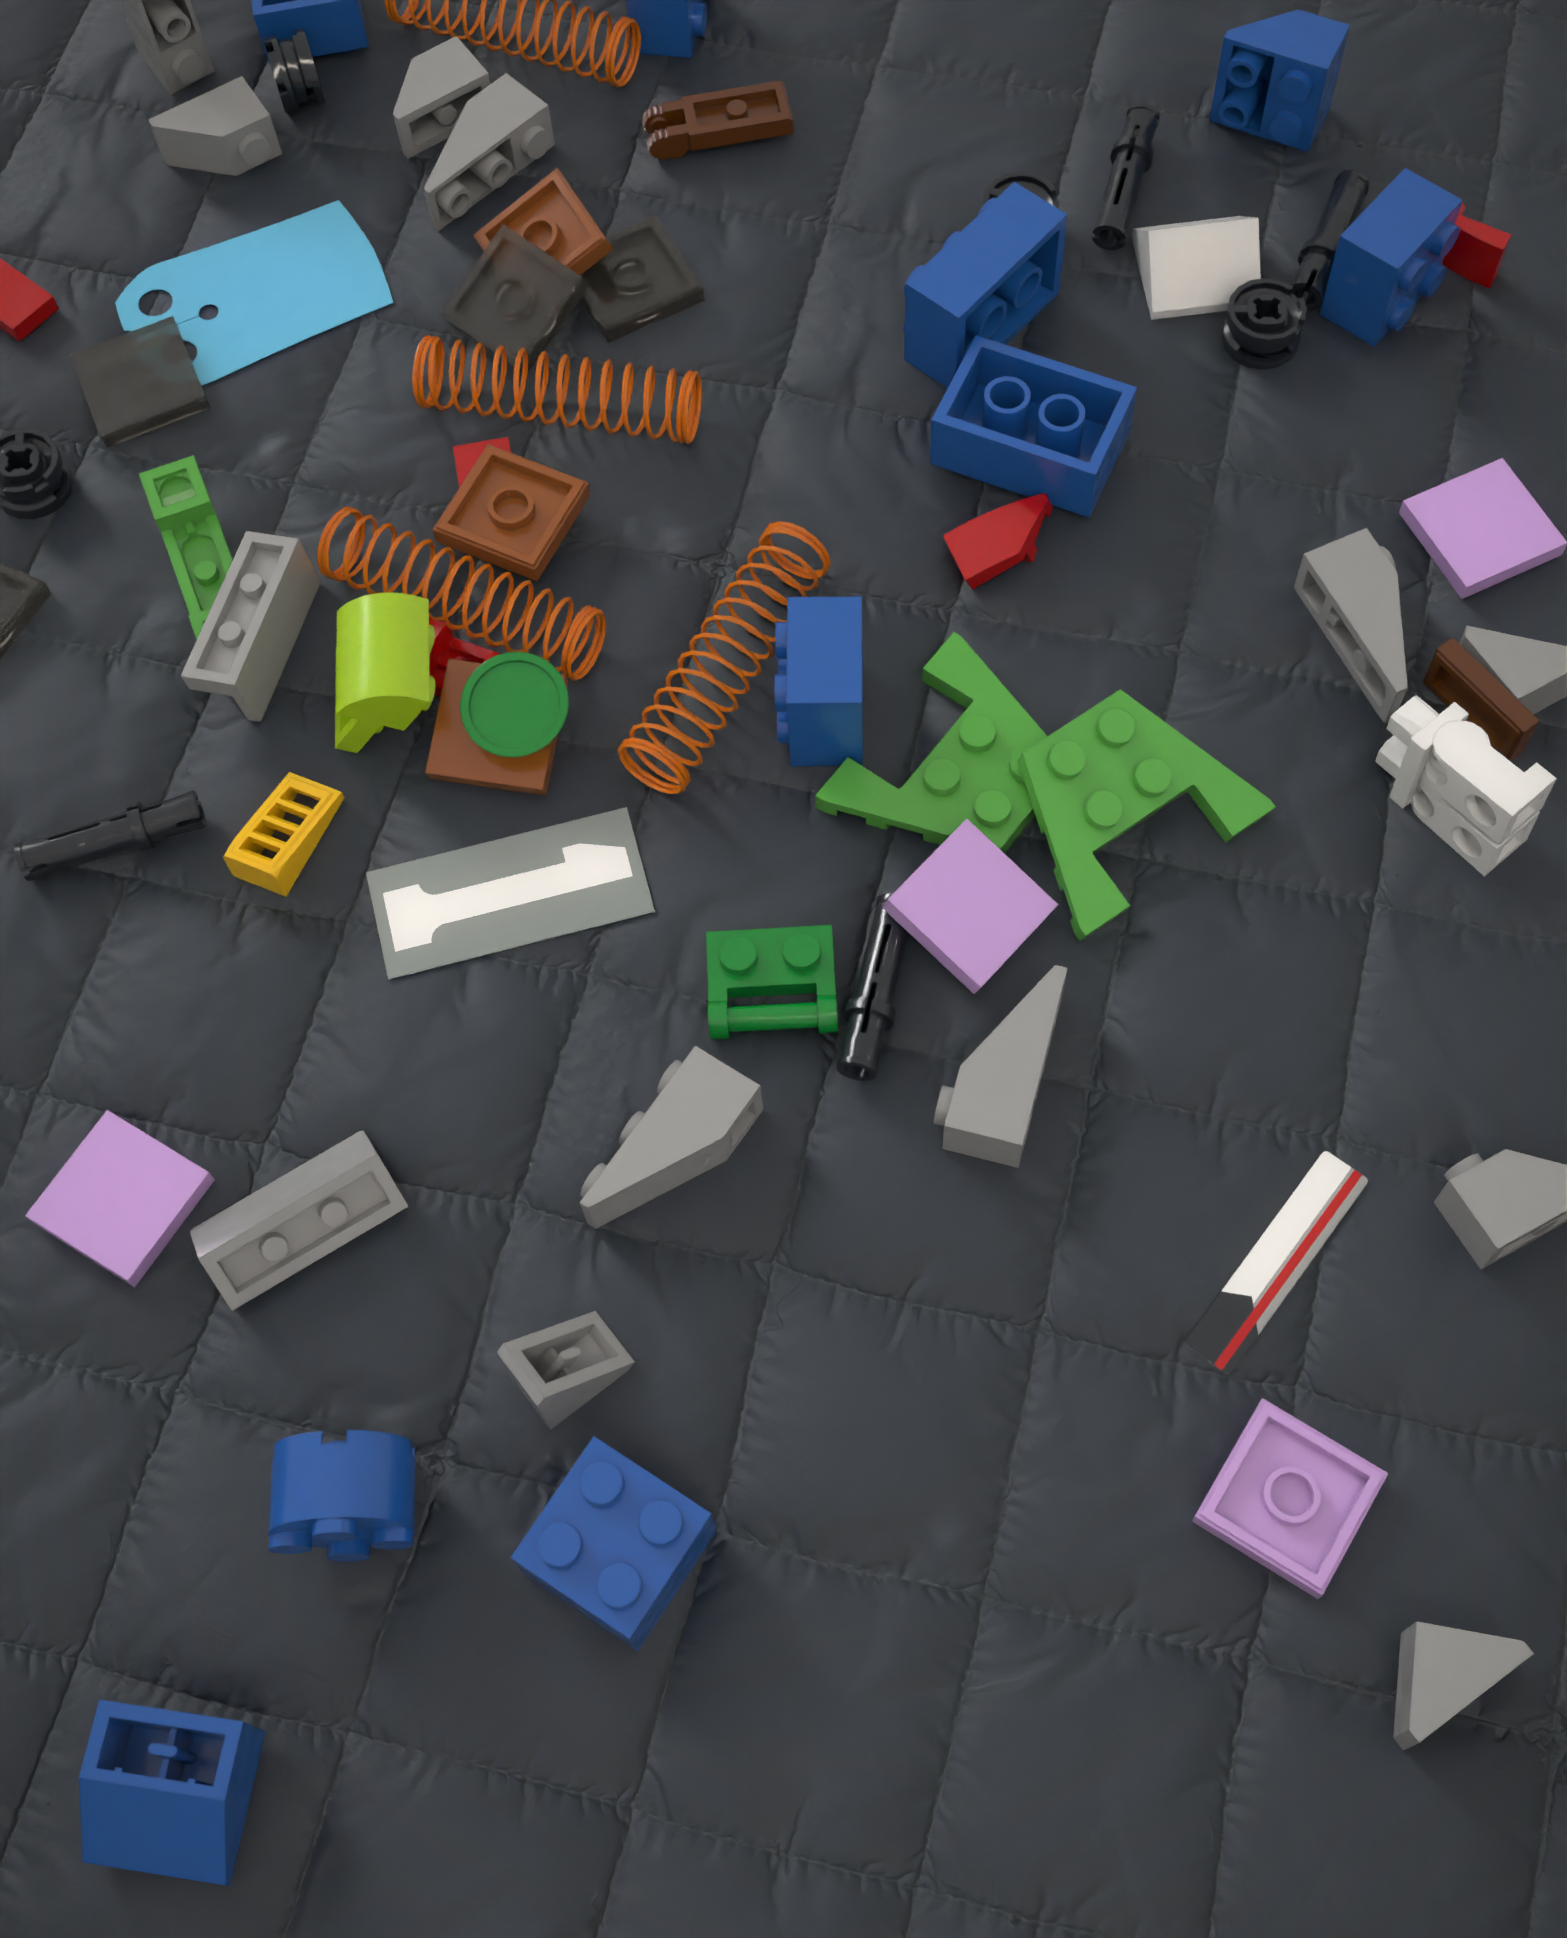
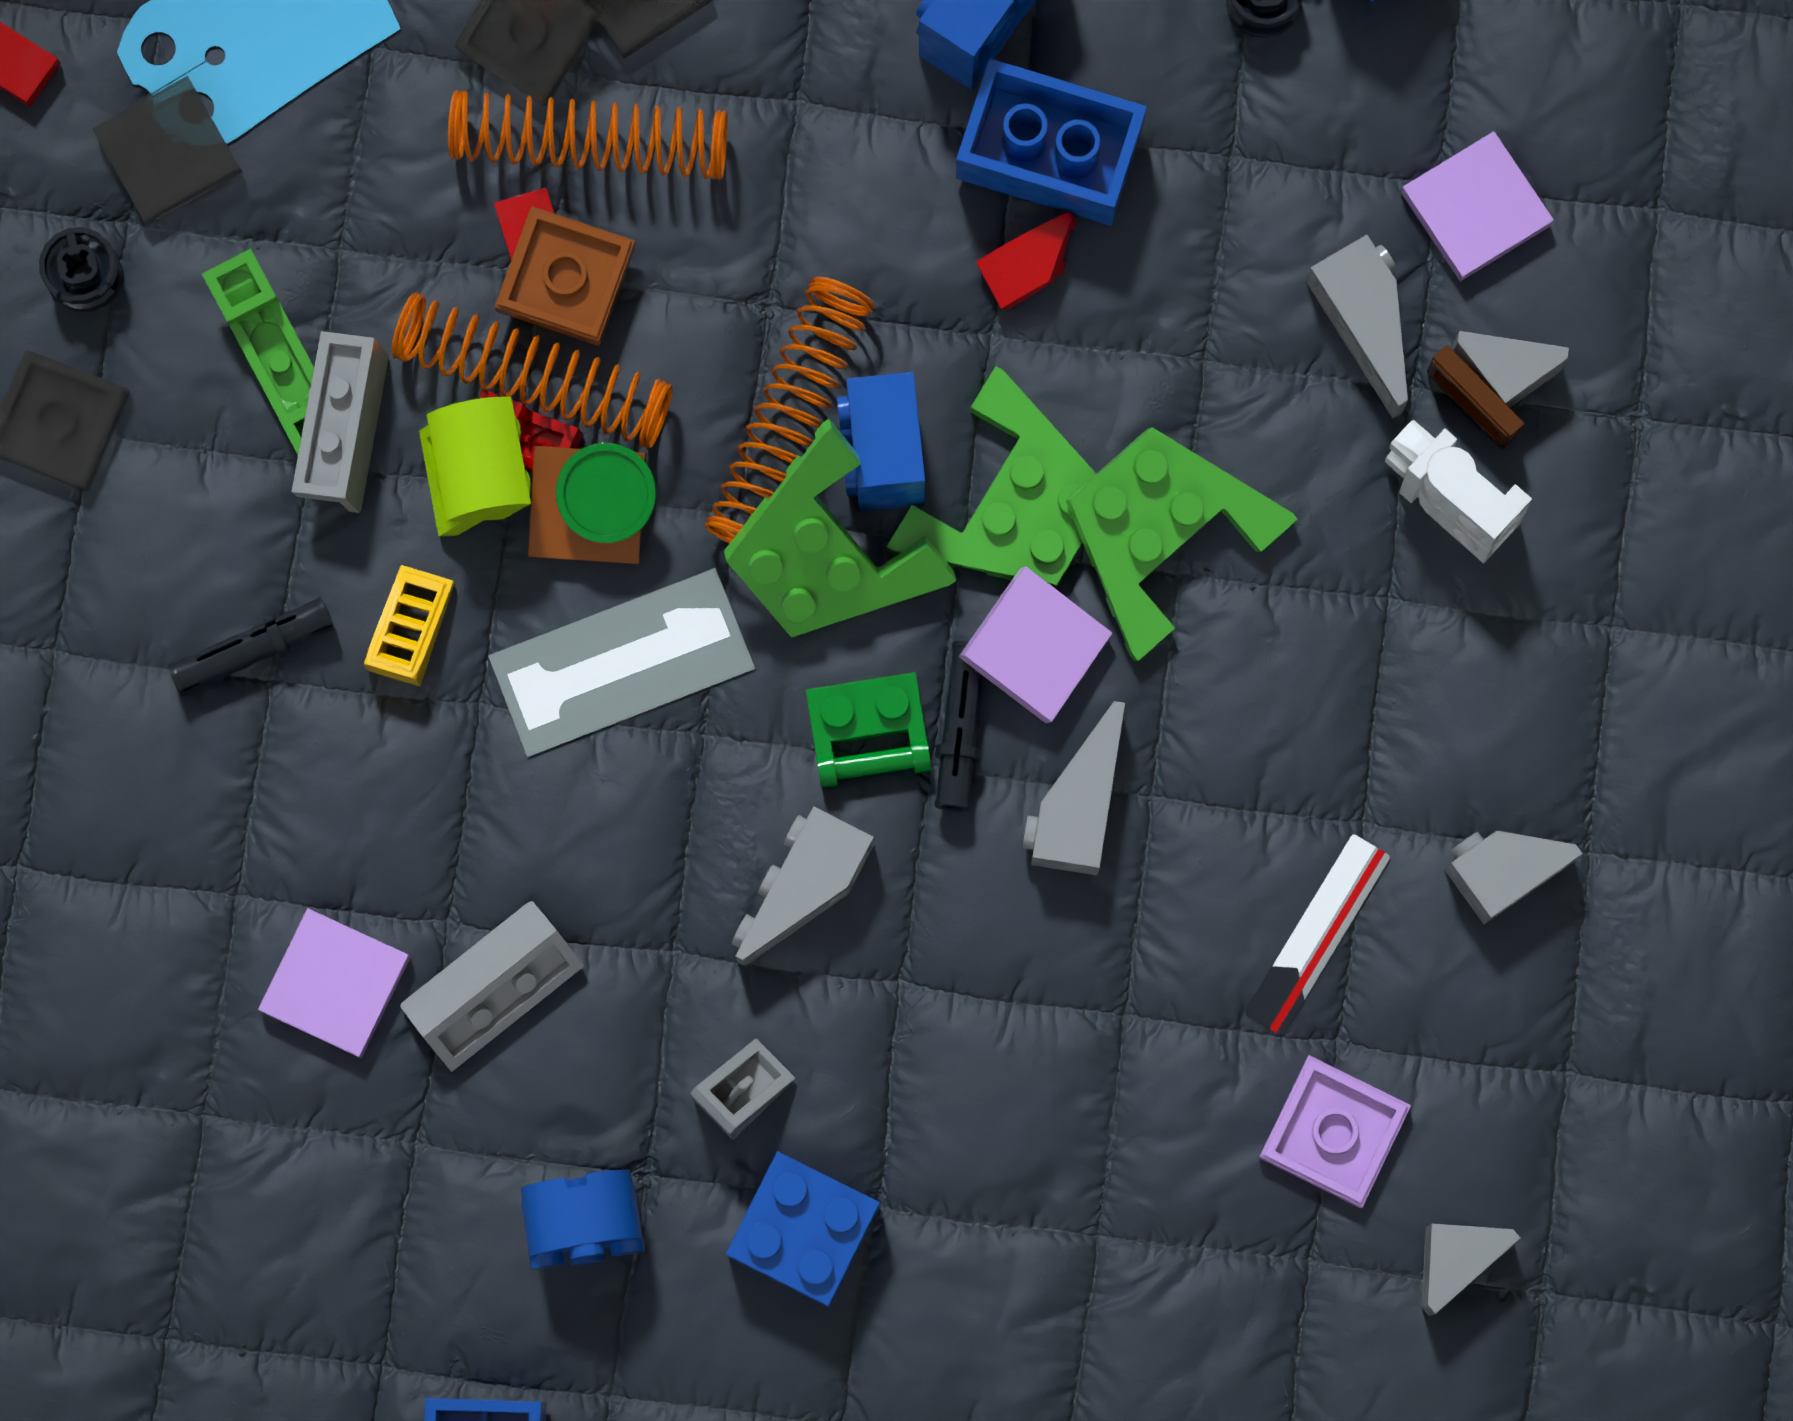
camera: 10 degrees left, 15 degrees up
none -> bright green wing [724,419,957,638]

